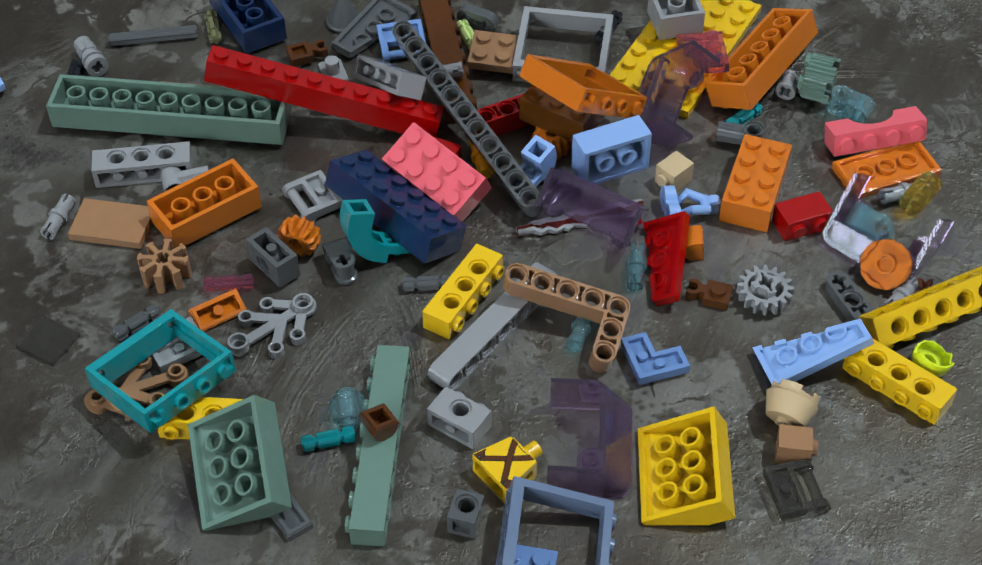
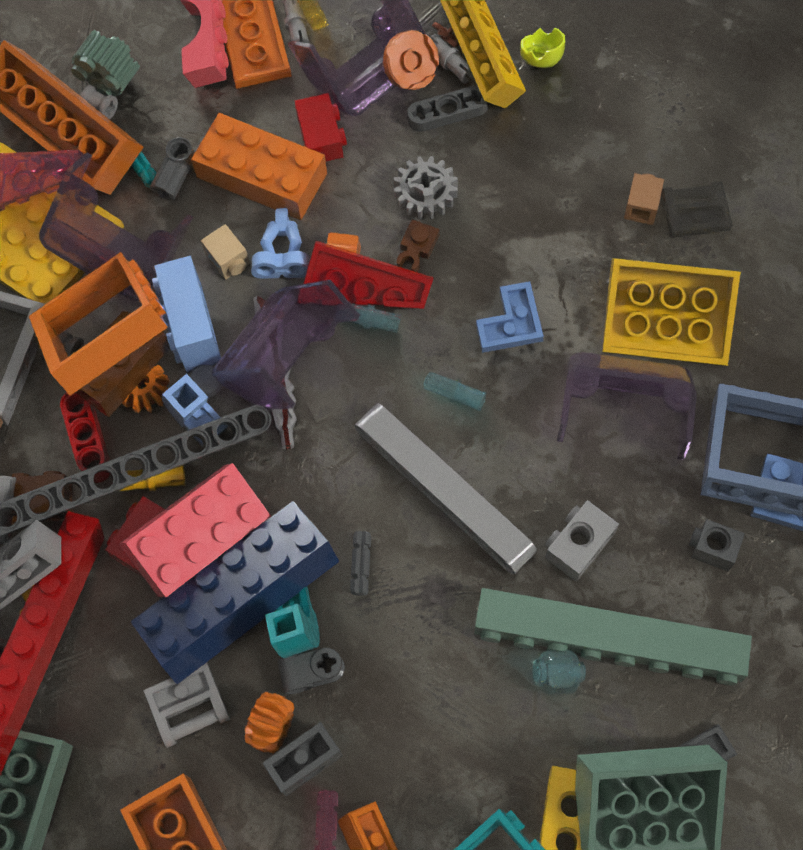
camera: 80 degrees left, 20 degrees up
light grey plant [227,293,317,359] -> none
teal axle [301,426,356,452] -> none
reddish brown brick [359,403,399,442] -> none
yellow brick [422,243,505,340] -> none
yellow torso [472,437,543,504] -> none
medium nougat beam [503,263,630,373] -> none
light blue wing [752,319,874,385] -> none
tan cone [766,379,820,427] -> none
clear light blue piece [827,85,876,123] -> none
yellow brick [842,338,958,425] -> none
clear light blue piece [843,201,895,240] -> none

